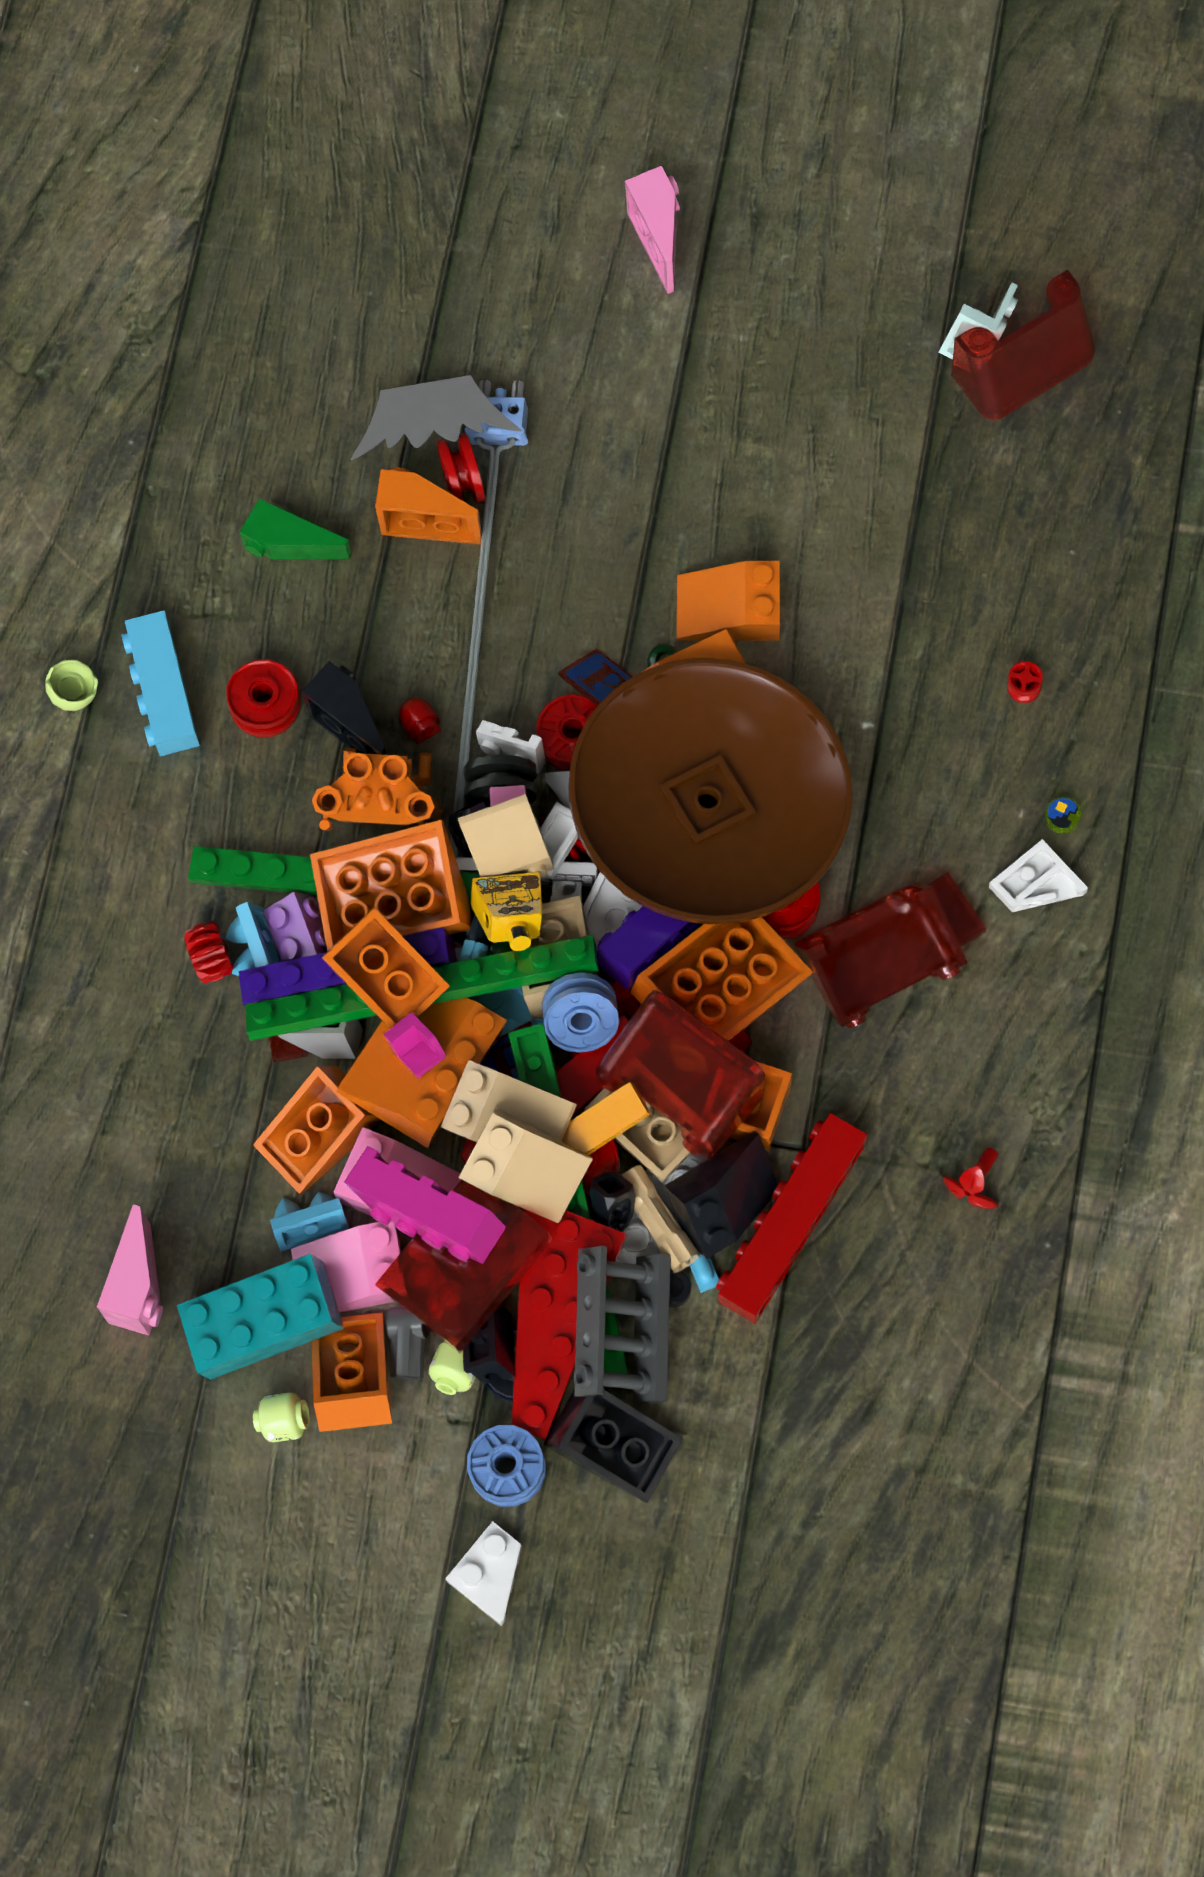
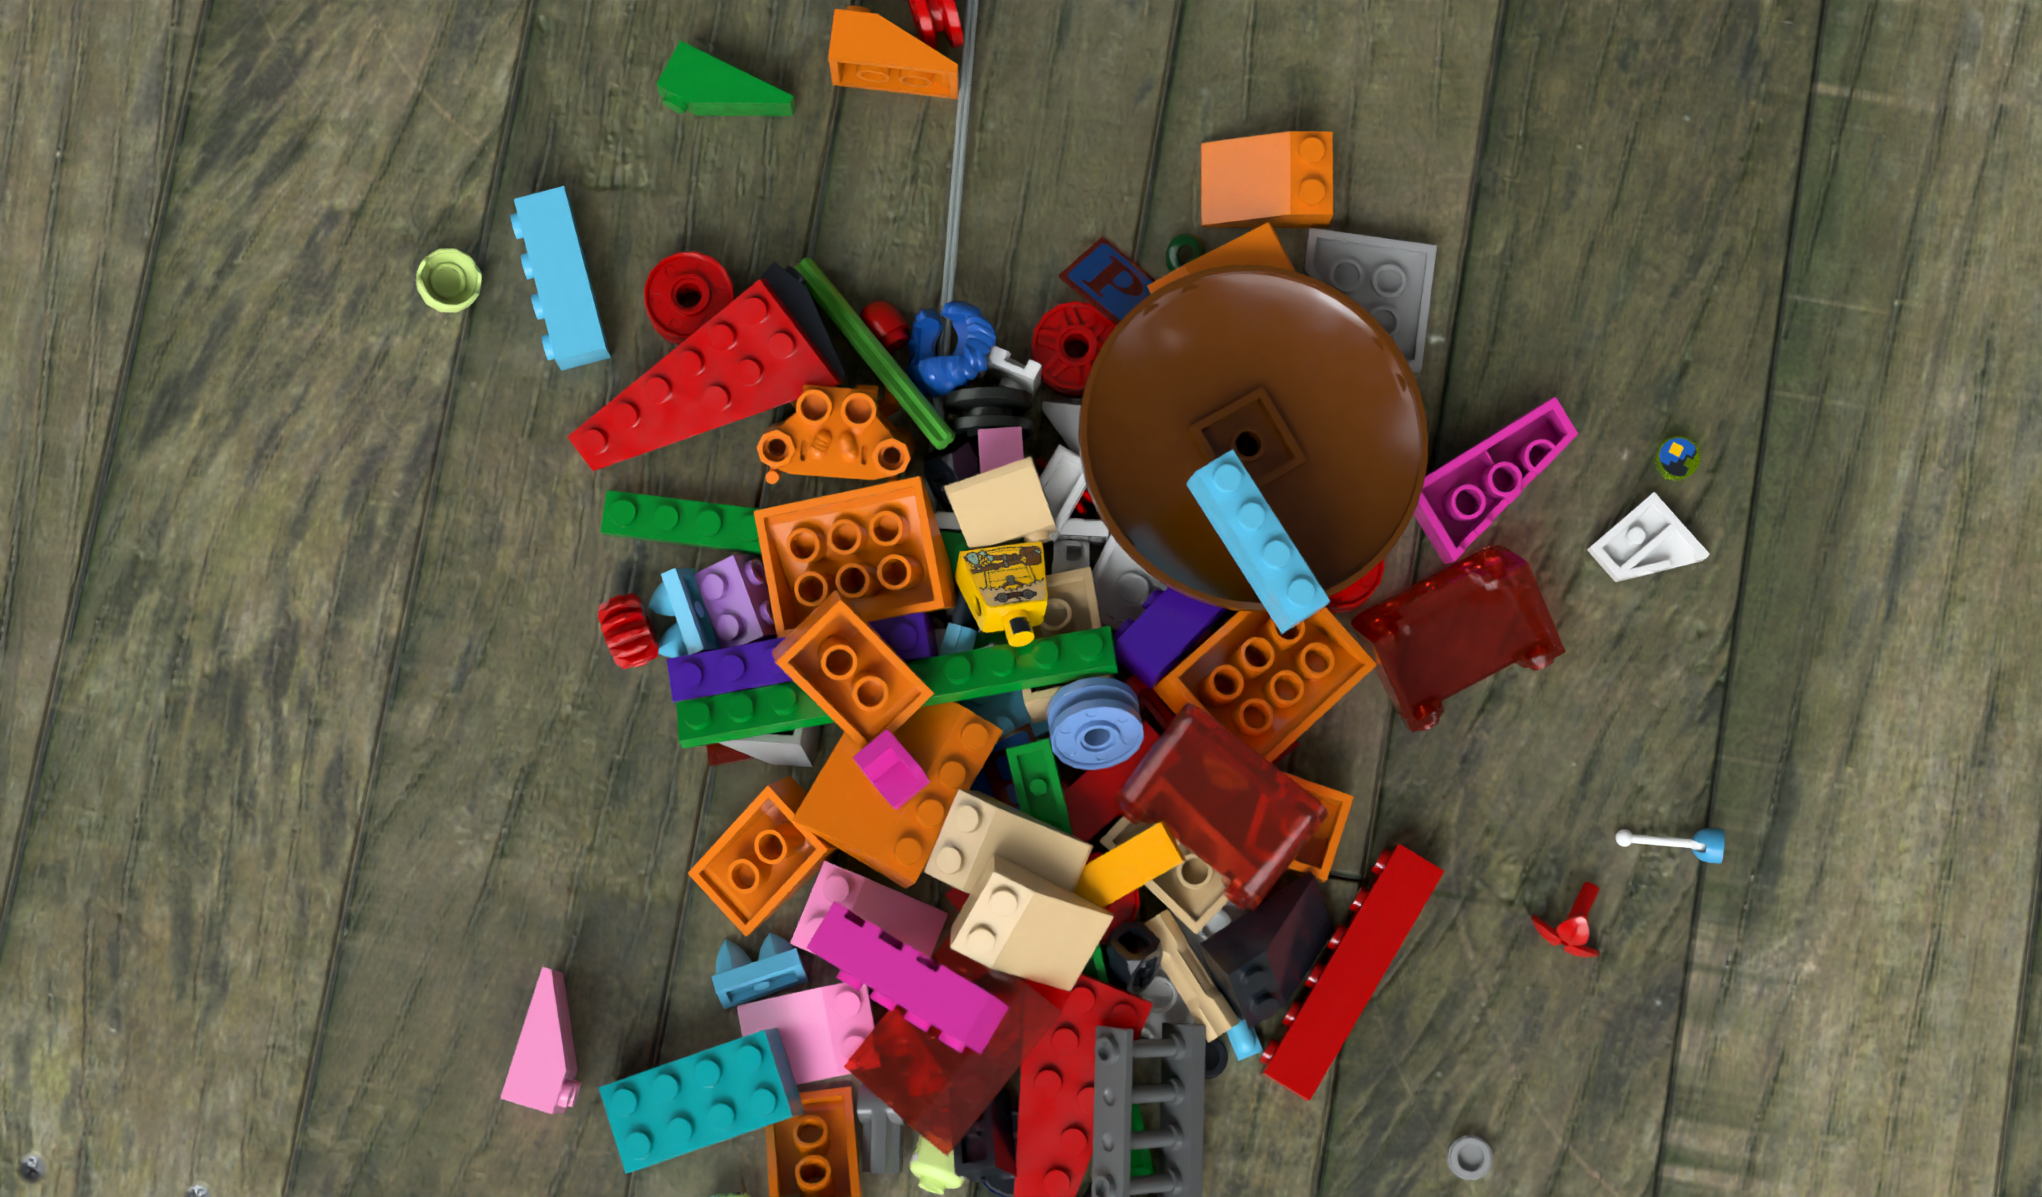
camera: 10 degrees left, 10 degrees up
clear red tile [918,872,987,950] -> none
red wheel [1007,661,1043,703] -> none
none -> red wing [567,278,844,471]
none -> bright green axle [794,258,955,450]
none -> blue piece [906,301,996,398]
none -> medium azure brick [1186,449,1330,634]
none -> light grey plate [1303,228,1437,373]
none -> dark pink wedge [1413,397,1578,564]
none -> light grey tile [1446,1135,1493,1180]
none -> hinge [1616,828,1725,864]

